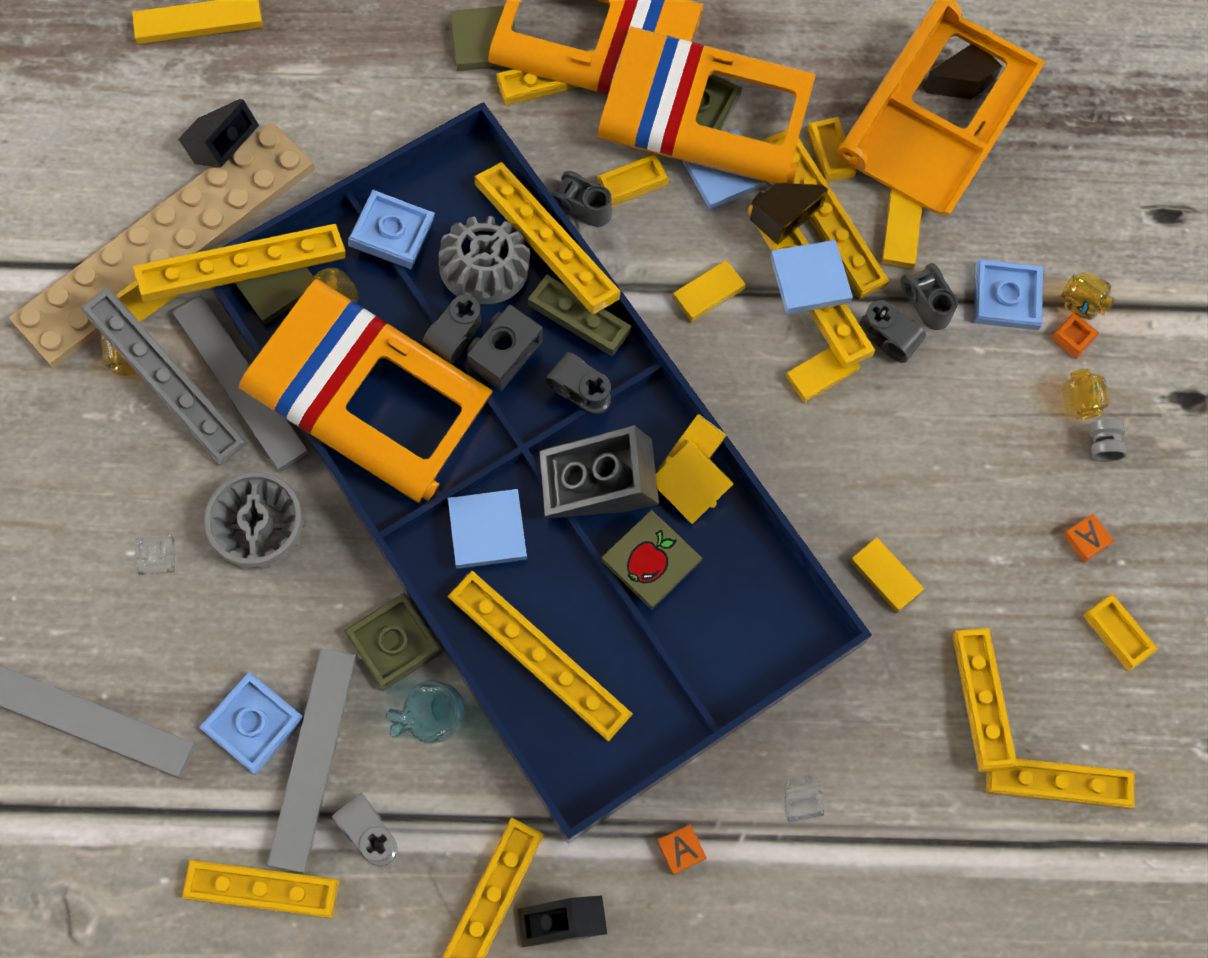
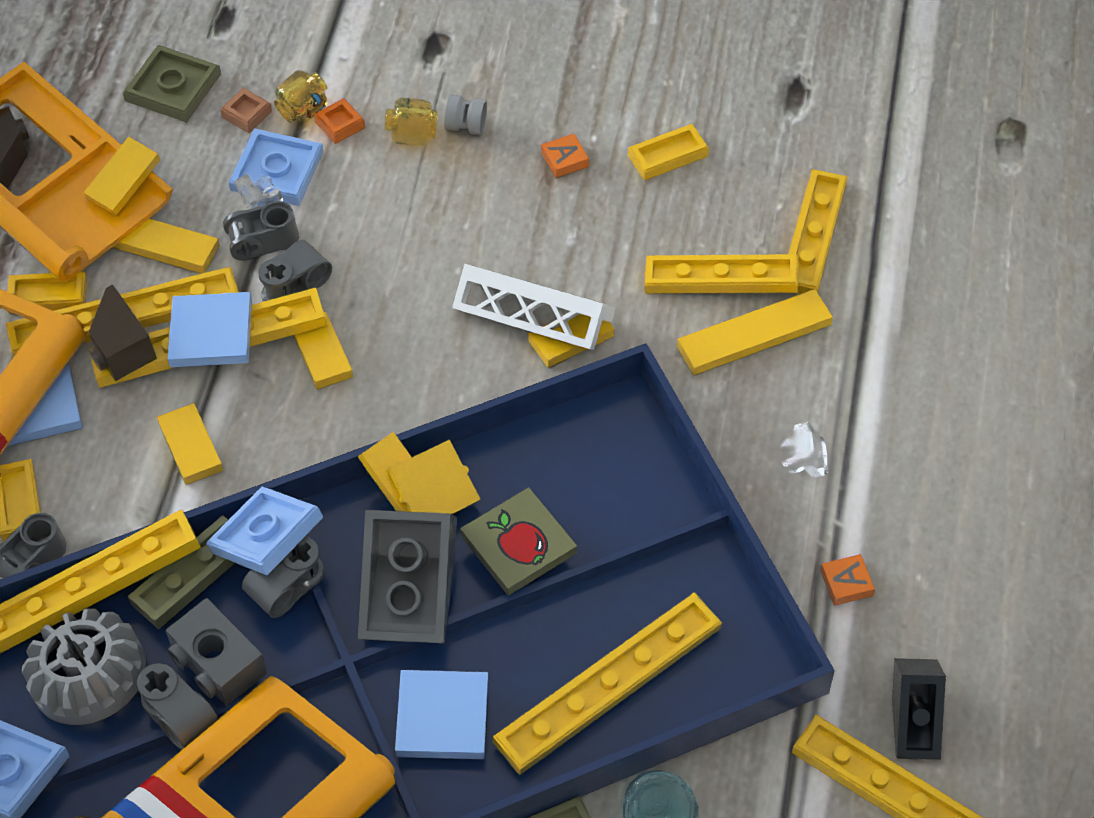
camera: 75 degrees left, 15 degrees down
none -> yellow tile [83,136,161,216]
none -> olive tile [123,45,221,123]
none -> light blue tile [206,486,323,576]
none -> nougat tile [220,88,272,133]
none -> clear tile [234,174,283,209]
none -> white fence [452,264,616,350]
none -> yellow tile [677,289,833,376]

